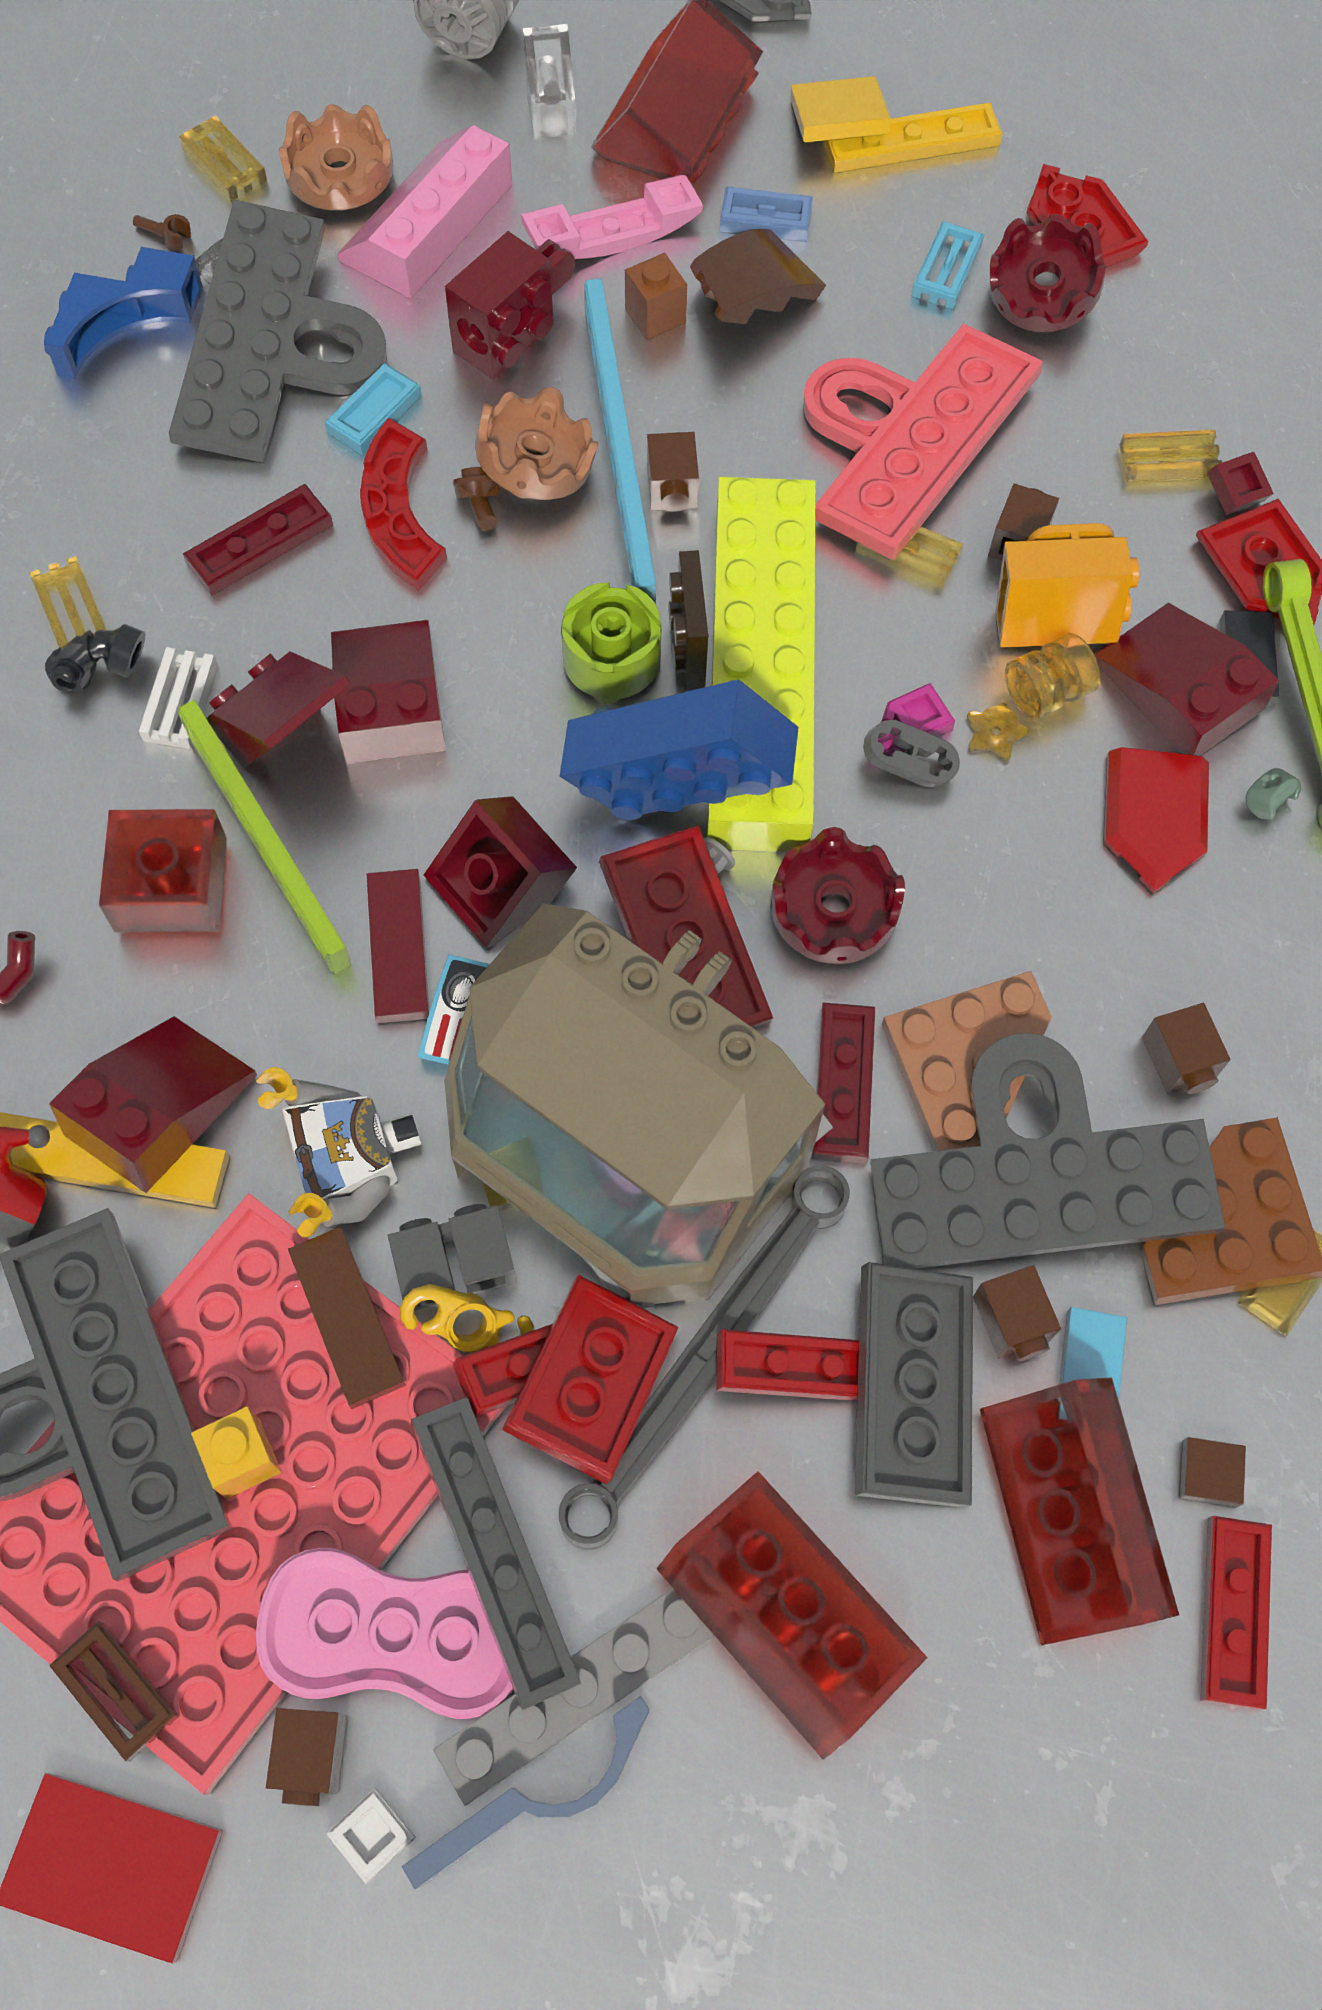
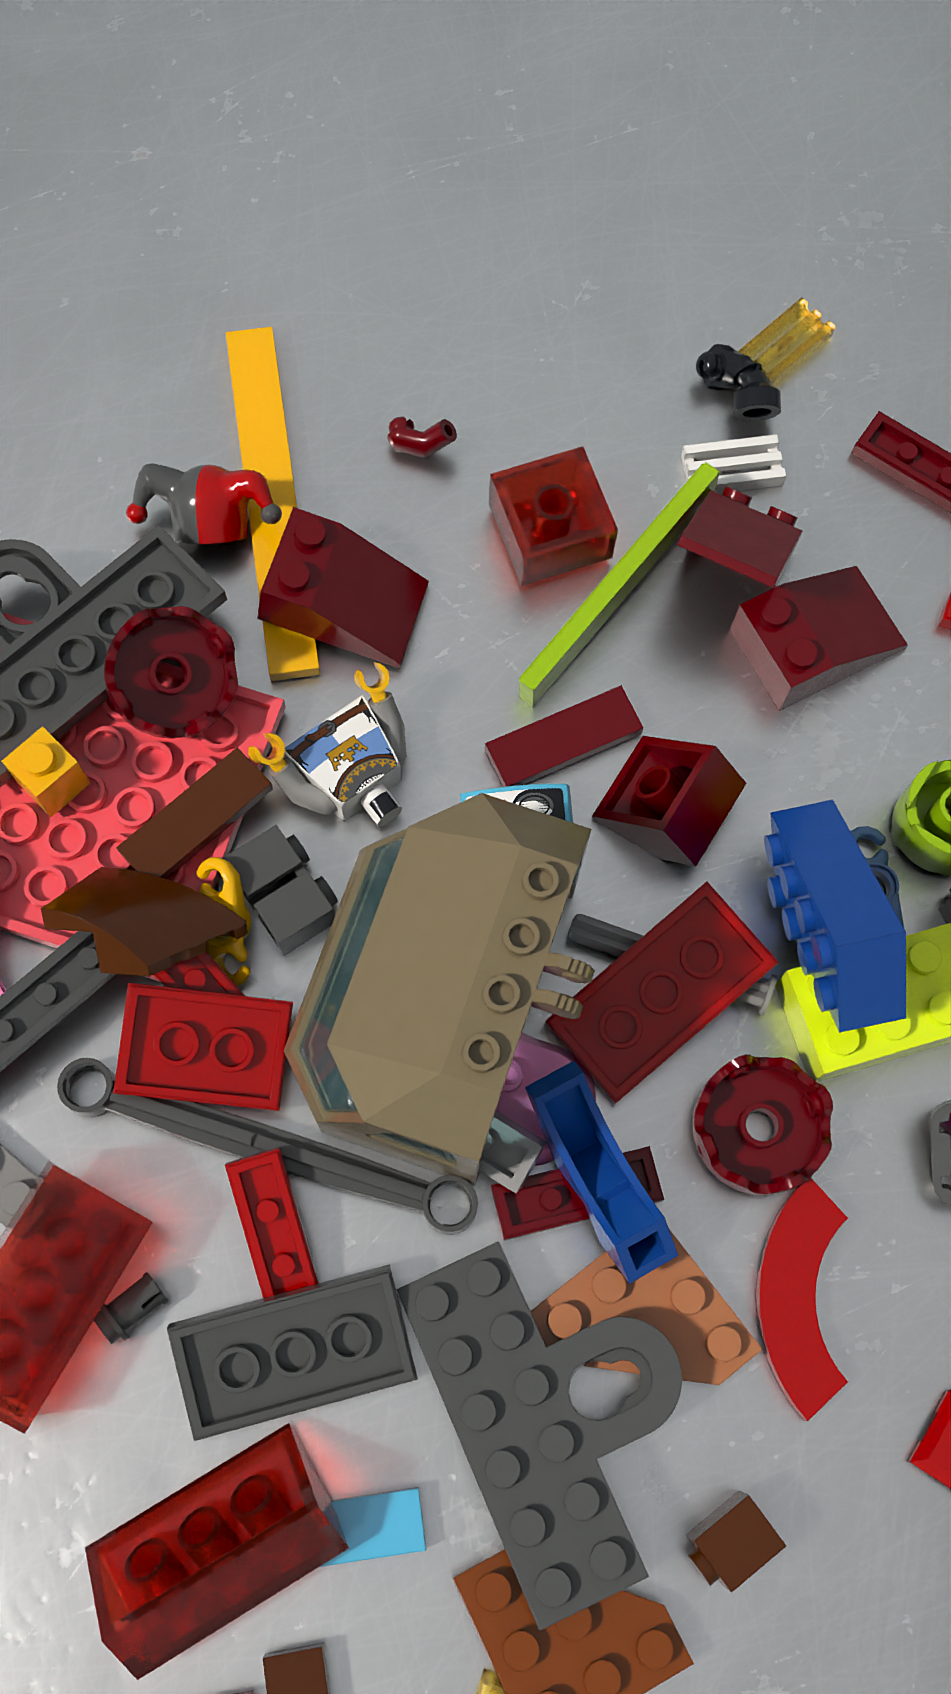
camera: 70 degrees right, 5 degrees up
reddish brown brick [973,1265,1061,1361] -> none
none -> reddish brown slope [41,867,248,976]
none -> dark grey pin [92,1272,169,1344]
none -> dark red plate [103,606,238,739]
none -> blue arch [525,1061,679,1284]
none -> red tile [756,1178,848,1421]

